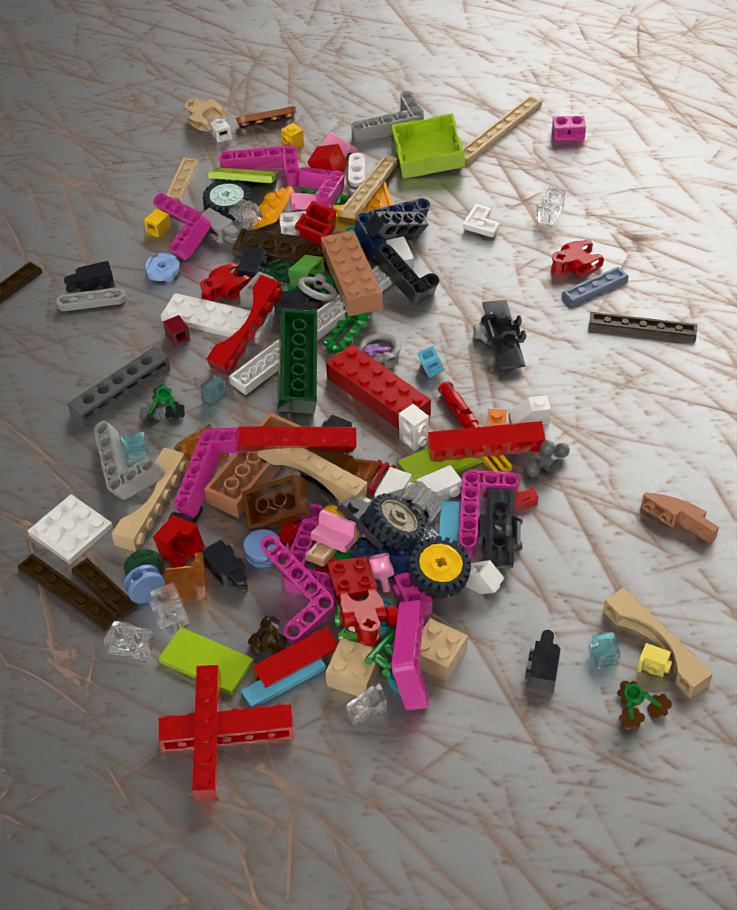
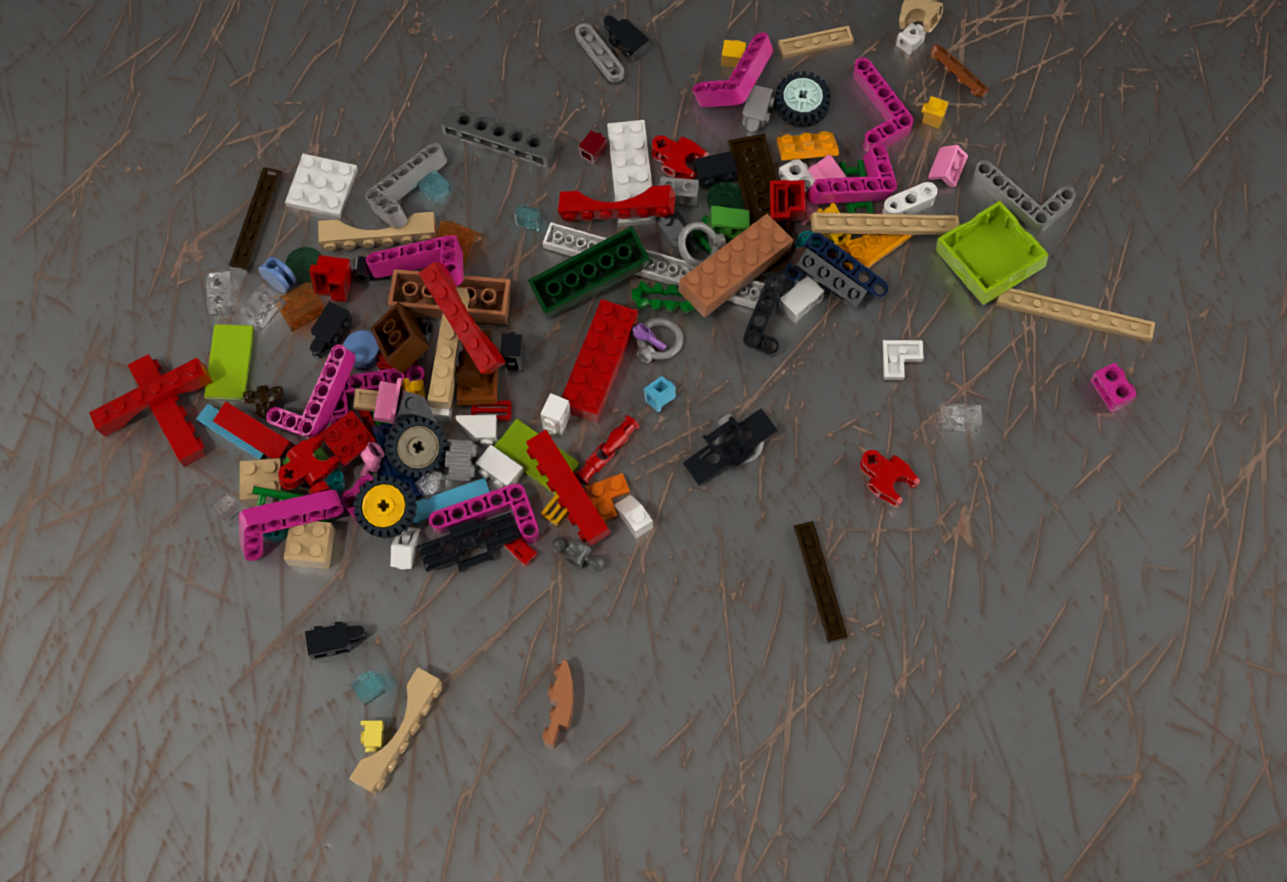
camera: 65 degrees right, 20 degrees up
dark brown tile [71,558,138,620] -> none
plant [140,384,185,423] -> none
light blue plate [145,253,180,282] -> none
lime tile [208,167,278,183] -> none
clear brick [228,198,264,231] -> none
red plate [307,144,348,172] -> none
sand blue tile [562,266,629,306] -> none
reddish brown plant [617,681,672,729] -> none

